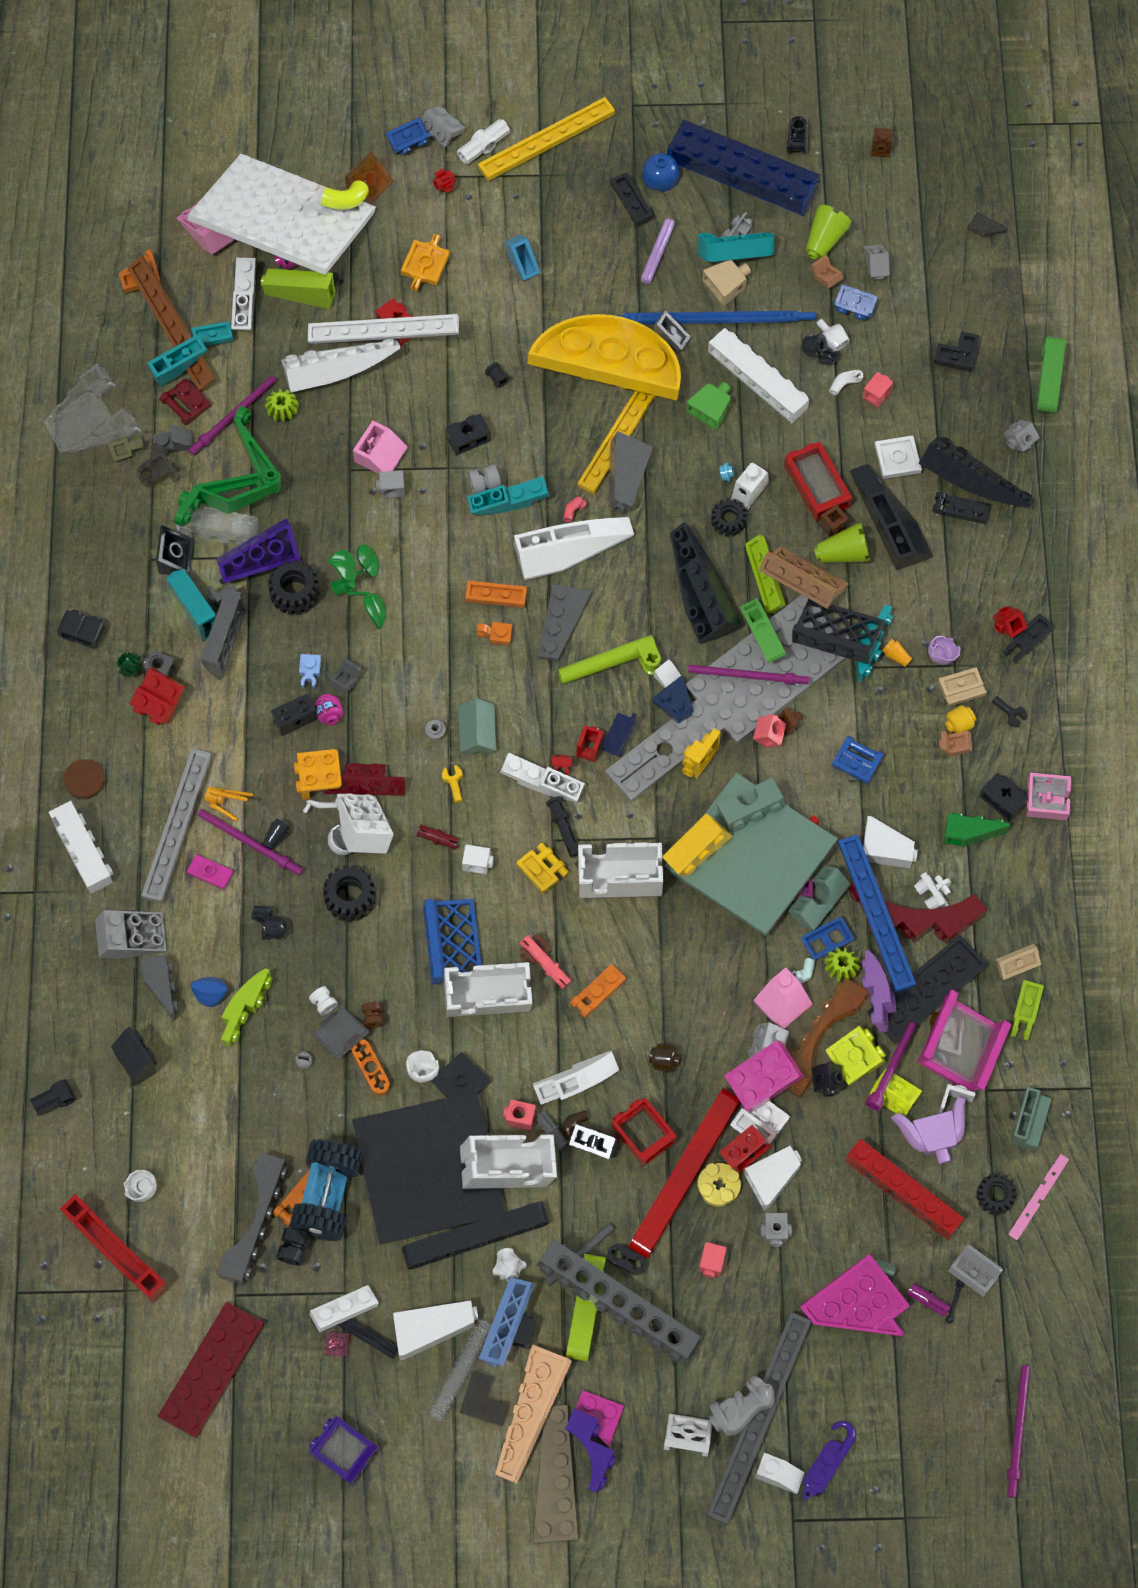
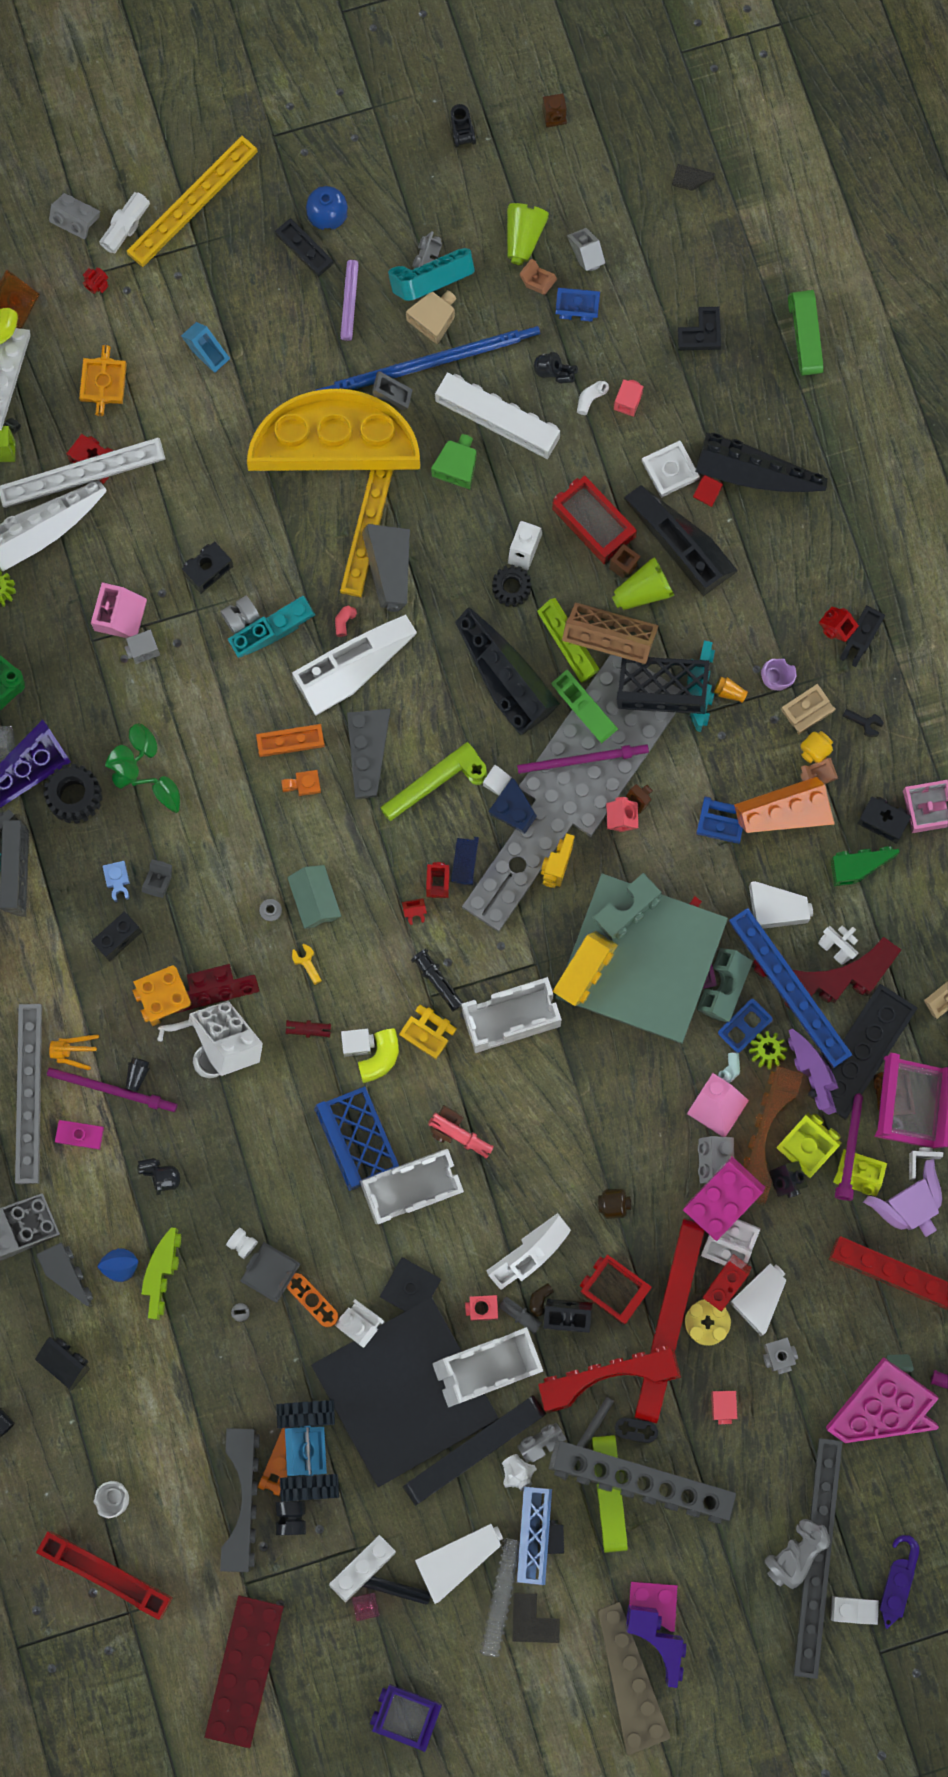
camera: 15 degrees left, 10 degrees up
dark pink head [314,694,343,725] -> none
black tyre [323,865,376,922] -> none
reddish brown wheel [362,1002,385,1028] -> none
blue bracket [385,117,431,155] -> none
white hair [406,1050,439,1083] -> none
black bush [485,362,510,388] -> none
light nougat wing [495,1345,572,1484] -> none
white slope [500,753,585,802] -> none
orange plate [570,964,626,1018] -> none
white piece [664,1414,712,1457] -> none
clear blue brick [667,119,820,216] -> none
medium azure plate [720,462,734,482] -> none
white piece [817,319,850,351] -> none
black plate [932,492,990,524] -> none
light grey brick [1004,420,1040,452] -> none
none -> white plate [335,1299,384,1348]
none -> neon yellow cylinder [358,1028,399,1083]
none -> light grey hinge [517,1423,567,1463]
none -> red arch [538,1346,681,1413]
none -> red slope [693,475,723,507]
none -> orange wedge [734,777,835,833]

